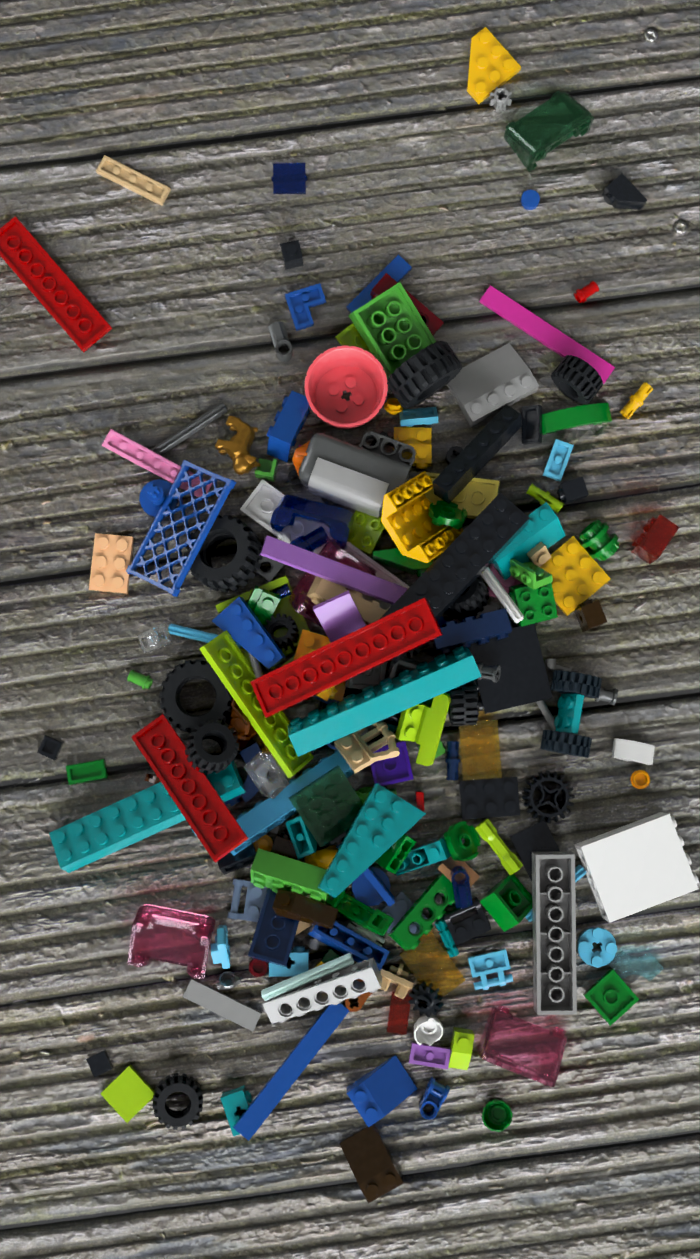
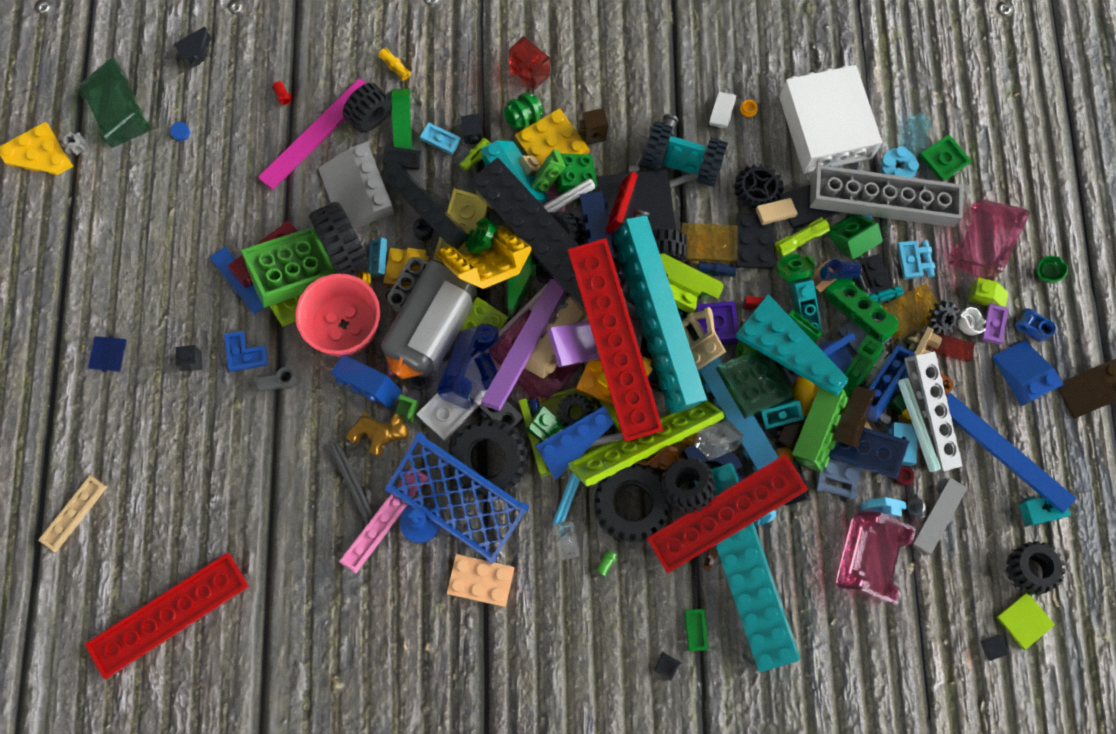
camera: 85 degrees left, 10 degrees down
none -> red tile [605,171,638,234]
none -> tan tile [756,198,797,225]

